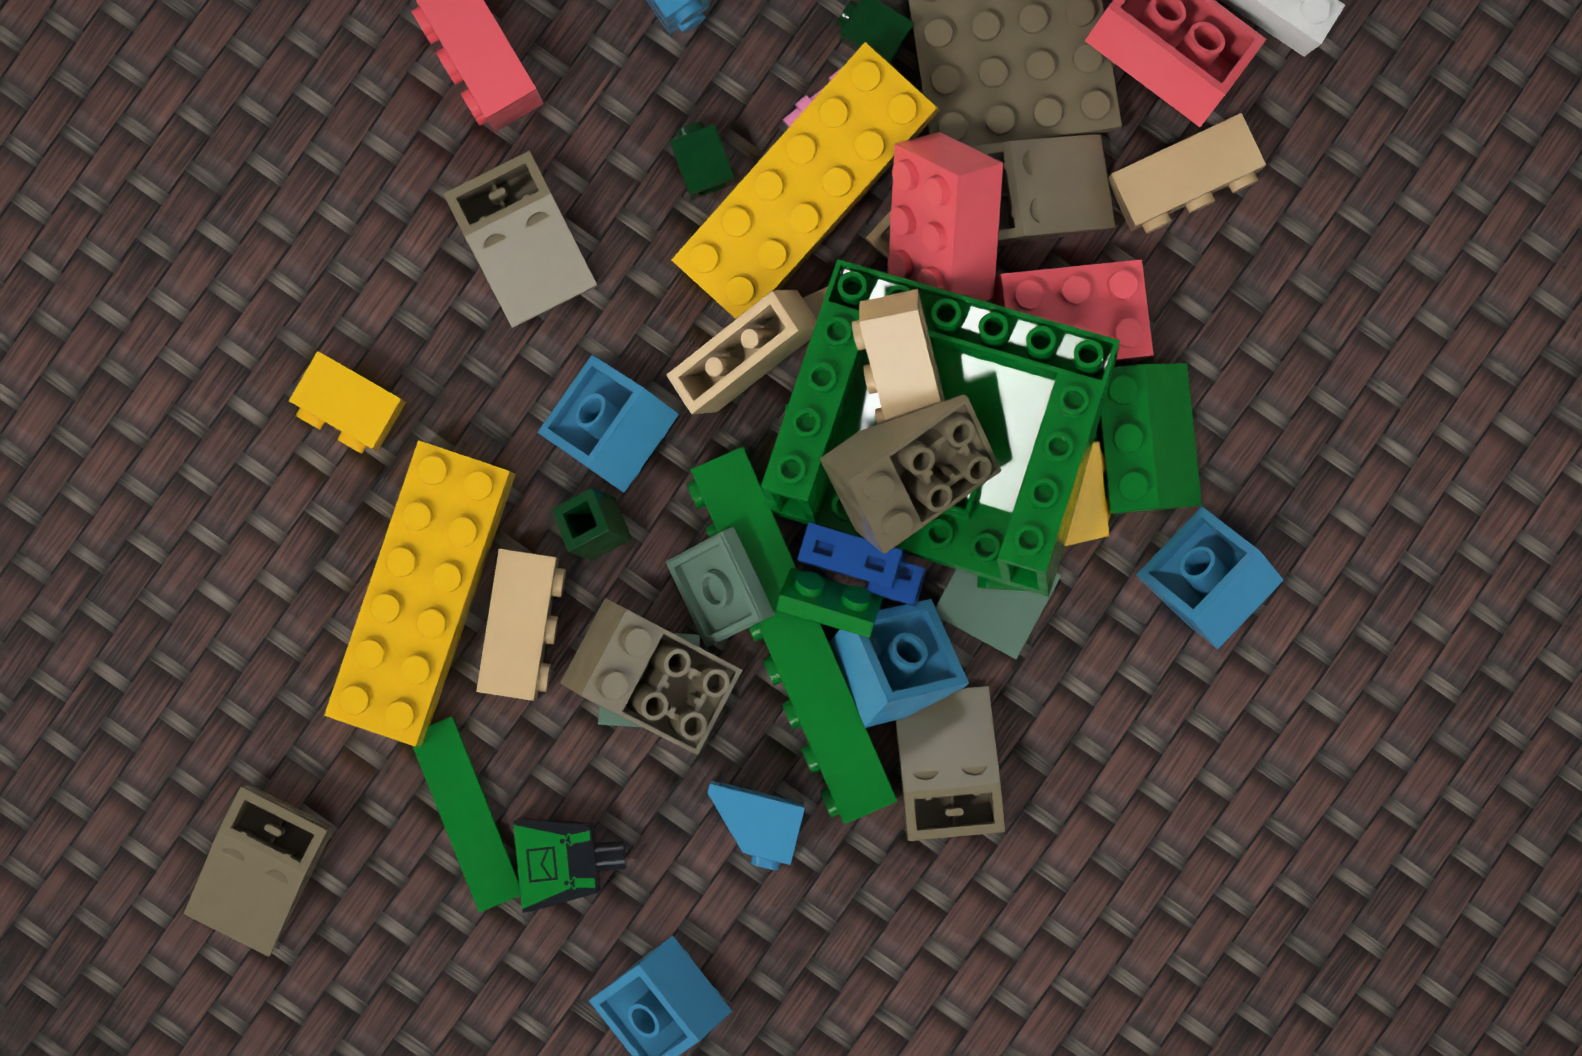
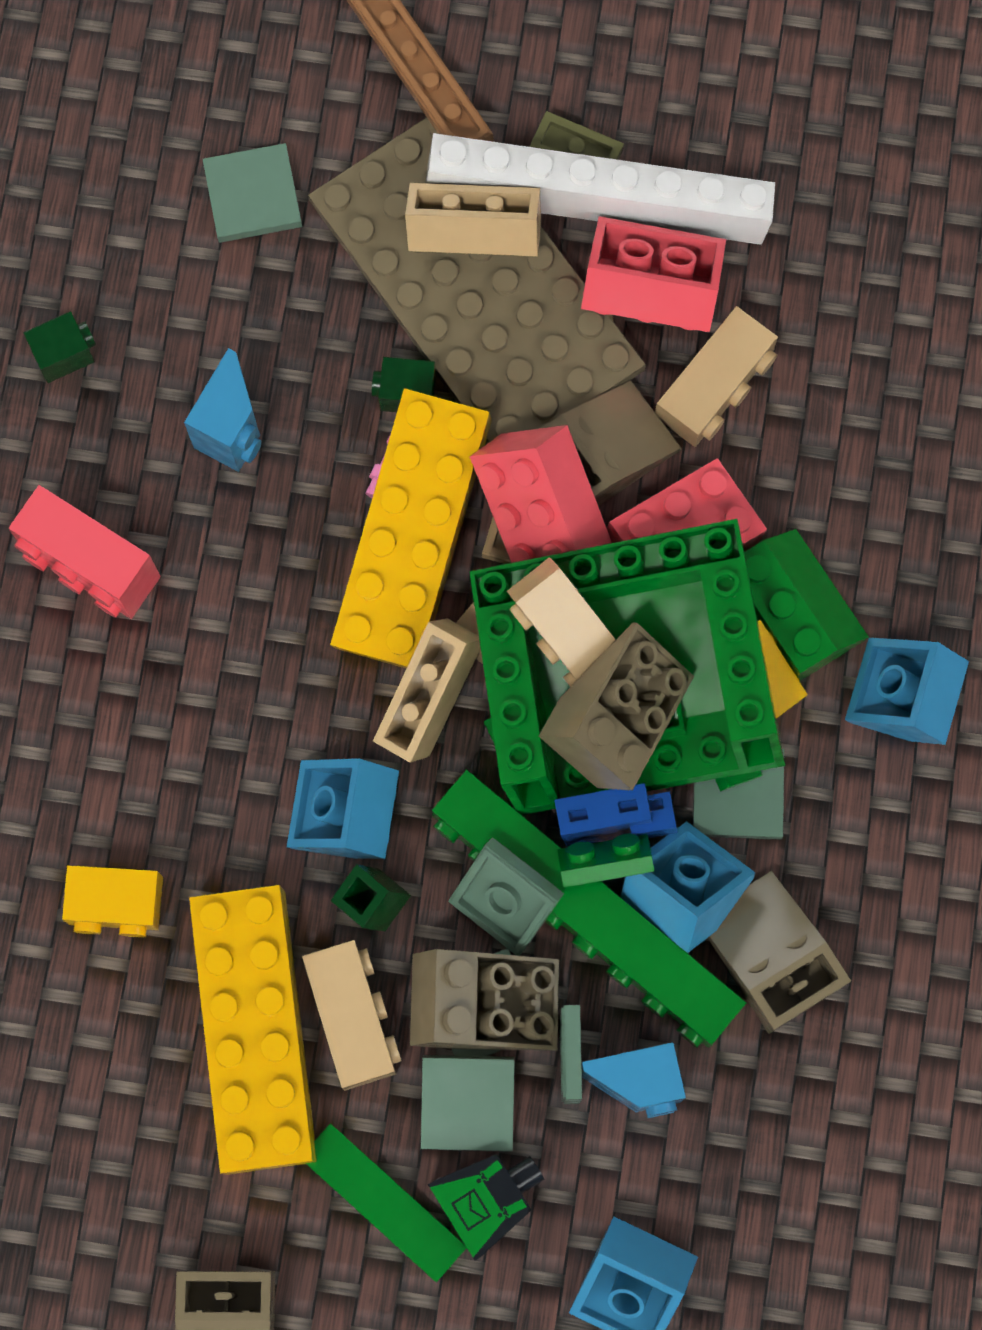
camera: 30 degrees left, 10 degrees down
dark tan slope [443,150,598,328] -> none
dark green brick [670,121,736,201] -> none
none -> sand green tile [421,1055,515,1151]
none -> sand green tile [560,1005,582,1104]

